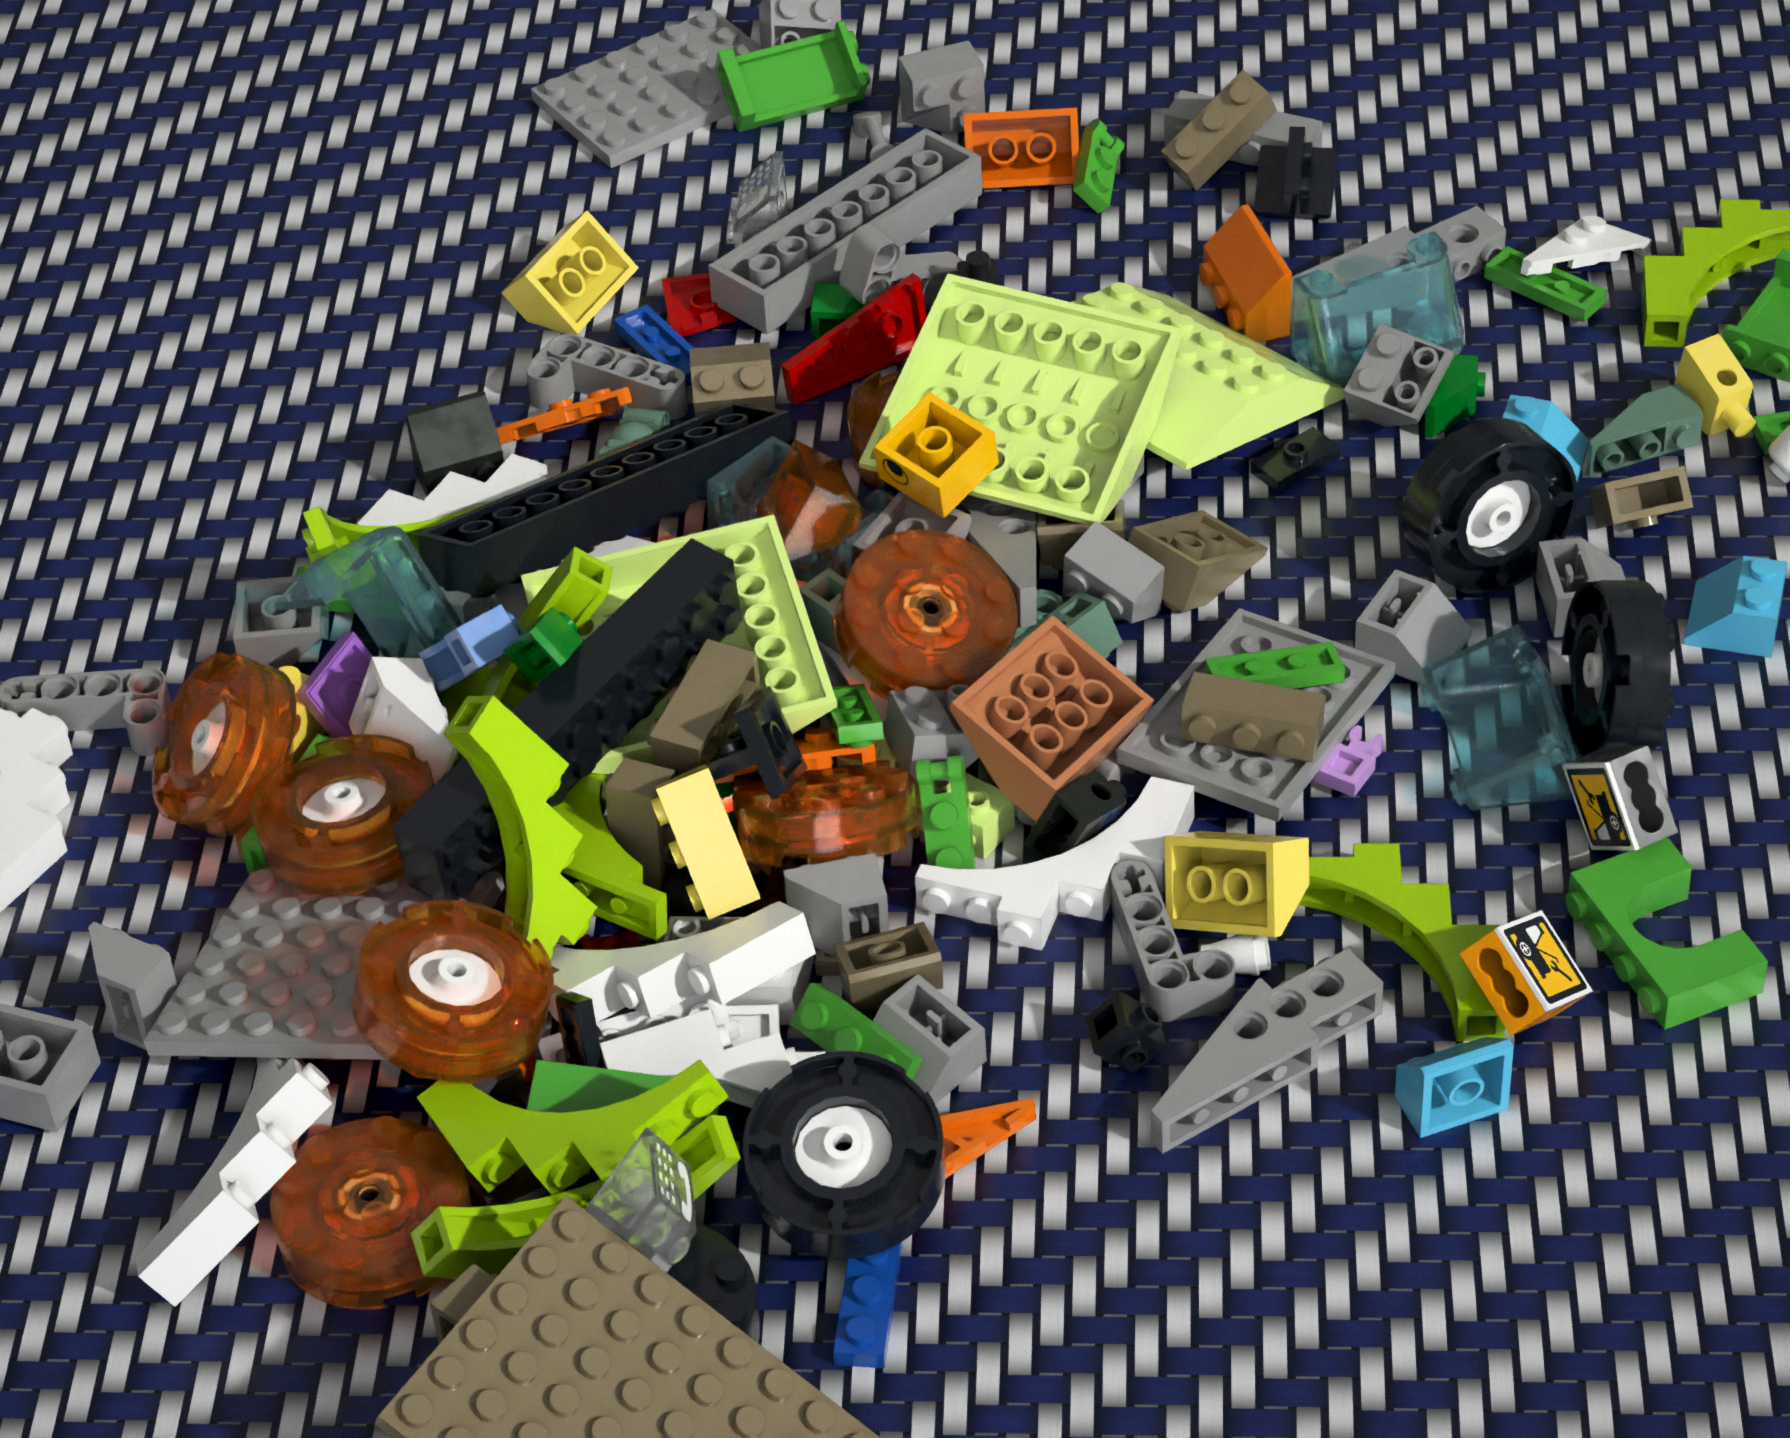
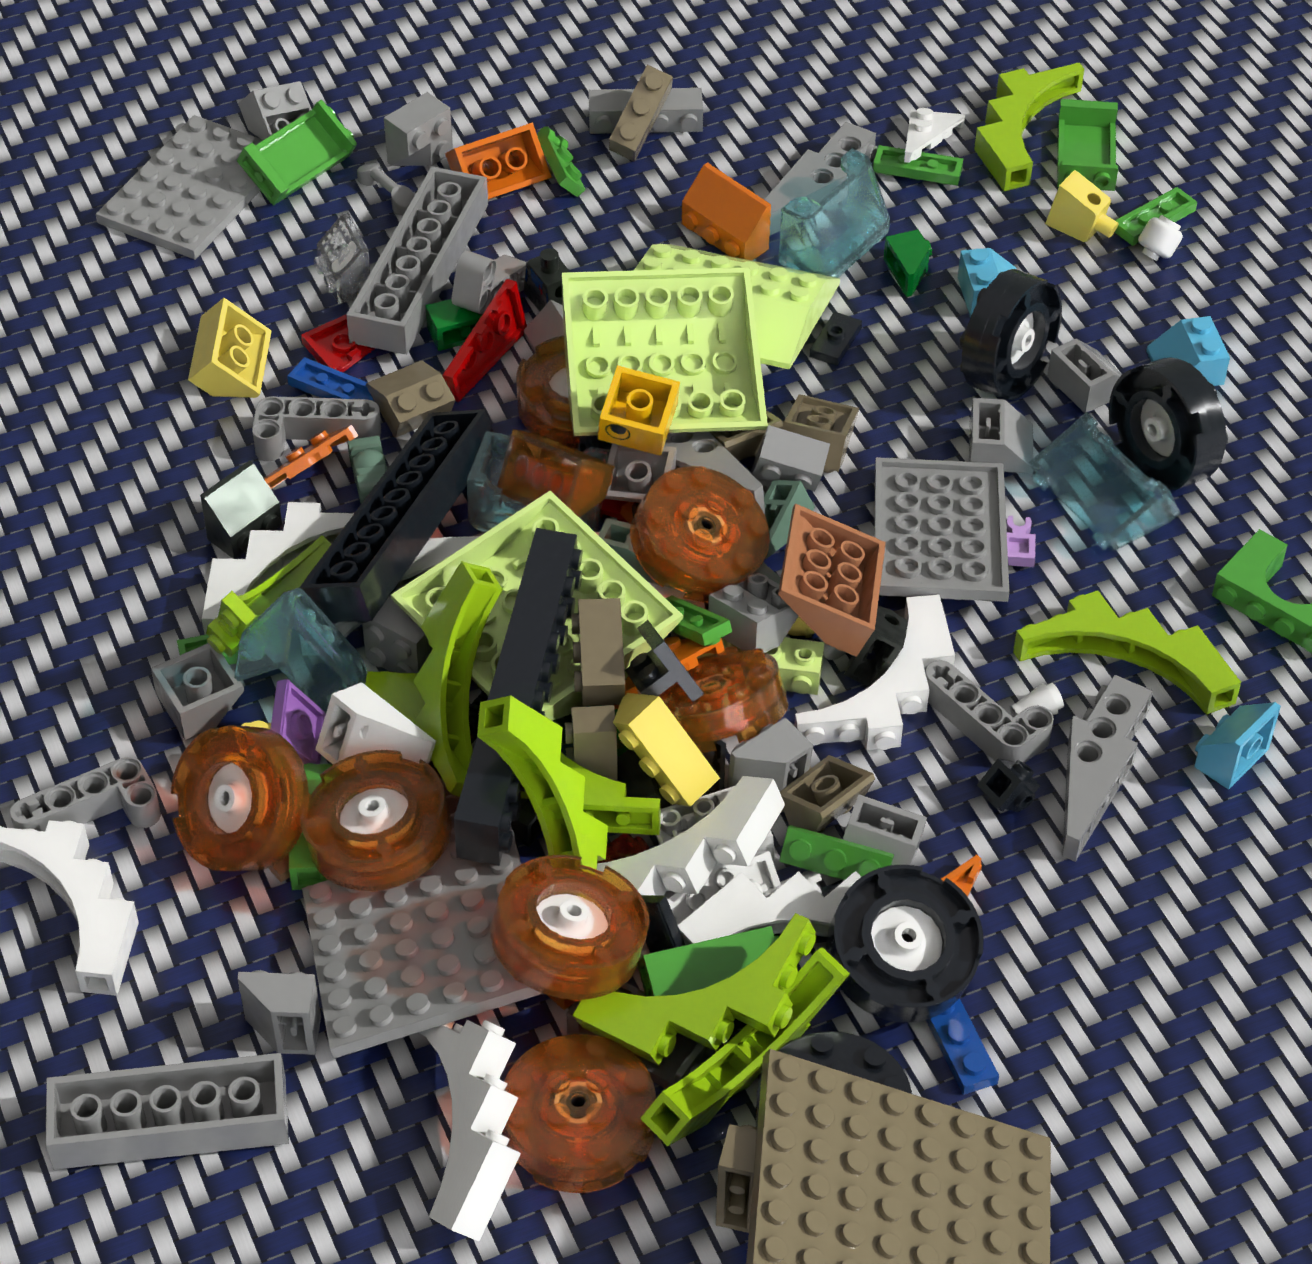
camera: 30 degrees left, 5 degrees up
medium blue arch [412,604,521,694] -> none
green slope [503,607,584,684] -> none
clear slope [585,1127,697,1273] -> none
bright green plate [916,754,976,869] -> none
light yellow slope [1164,831,1309,937] -> none
dark tan brick [1180,672,1326,762] -> none
bright green plate [1204,642,1345,689] -> none
black bracket [1254,126,1337,219] -> none
light grey slope [1343,323,1455,427] -> none
piece [1460,910,1593,1036] -> none
piece [1562,745,1678,851] -> none
sand green slope [1586,383,1704,477] -> none
dark tan brick [1588,466,1693,529] -> none

